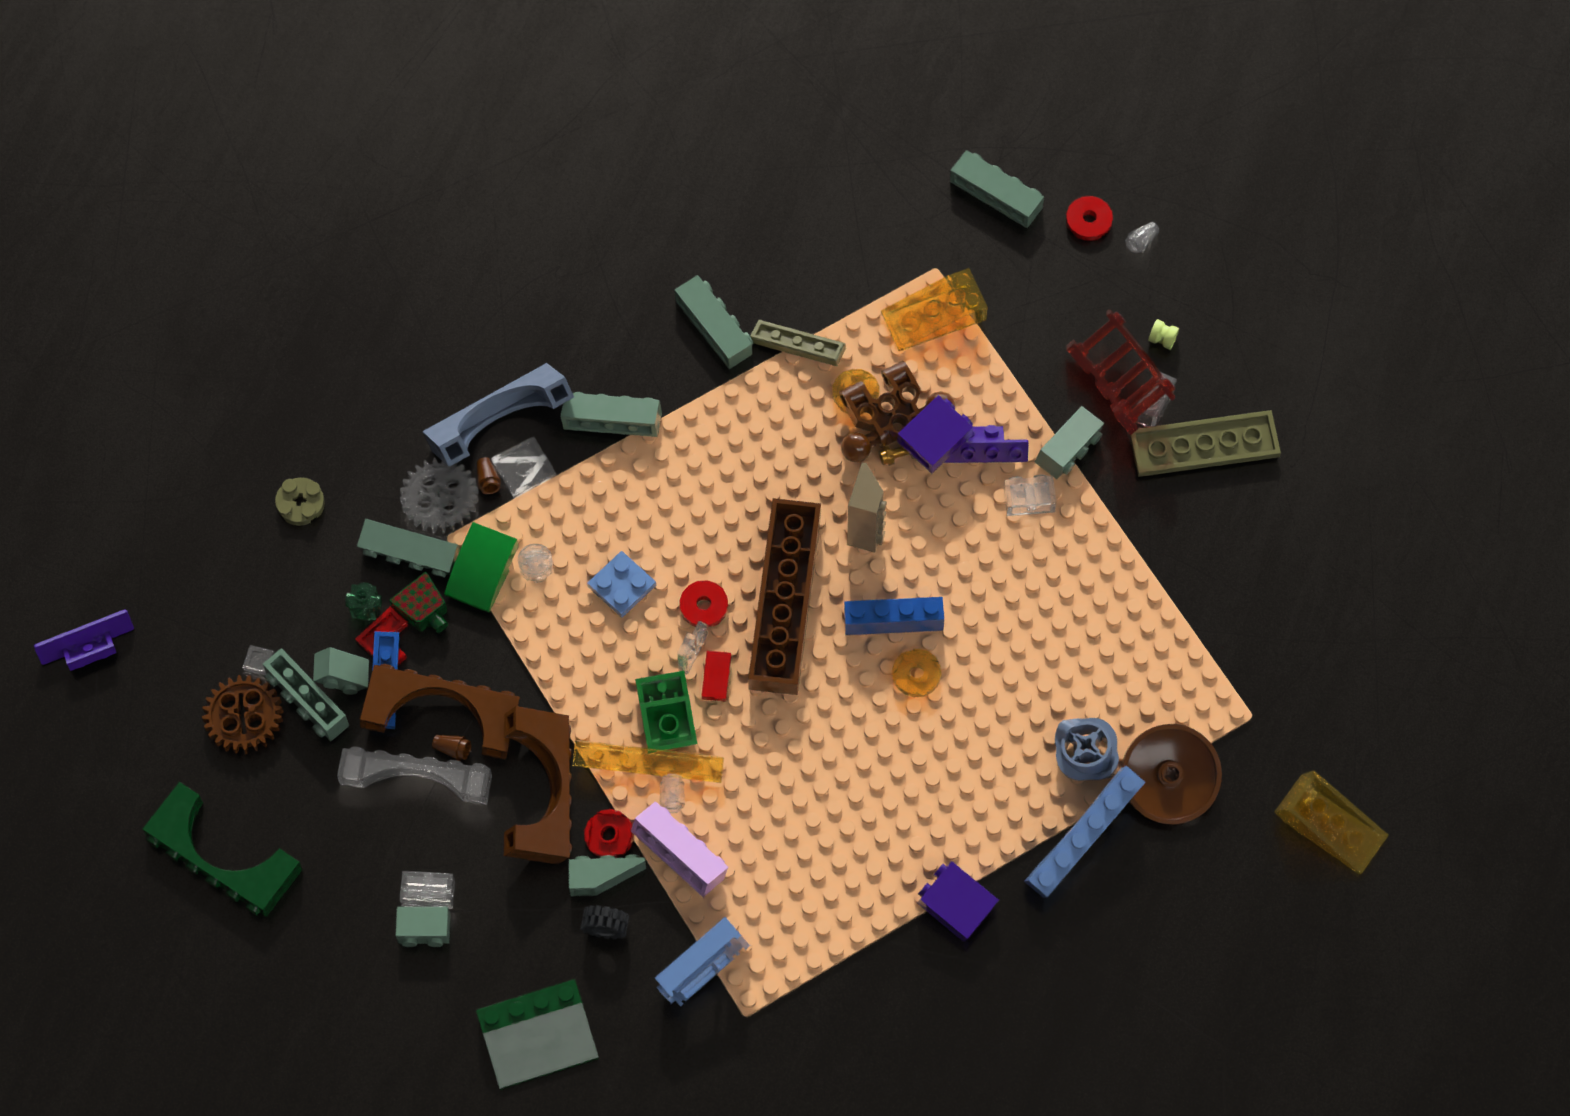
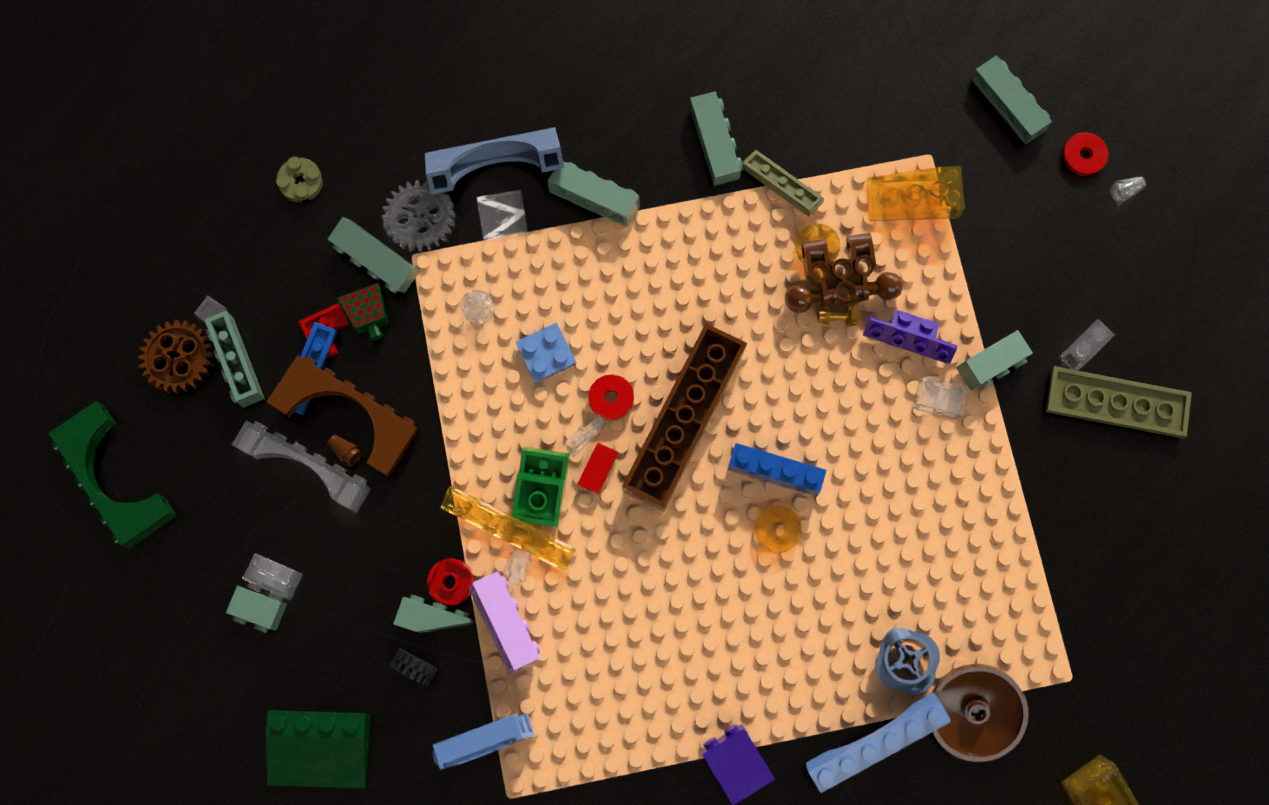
camera: 20 degrees right, 10 degrees up
dark purple bracket [34,609,134,671] -> none
sand green brick [313,647,369,695] -> none
clear green brick [345,583,382,620] -> none
green slope [444,522,519,613] -> none
reddish brown cone [477,457,501,494] -> none
reddish brown arch [504,706,572,865] -> none
dark tan slope [847,462,887,552] -> none
dark purple brick [897,395,973,474] -> none
clear red fence [1066,309,1176,435] -> none
yellowish green wheel [1148,319,1179,350] -> none

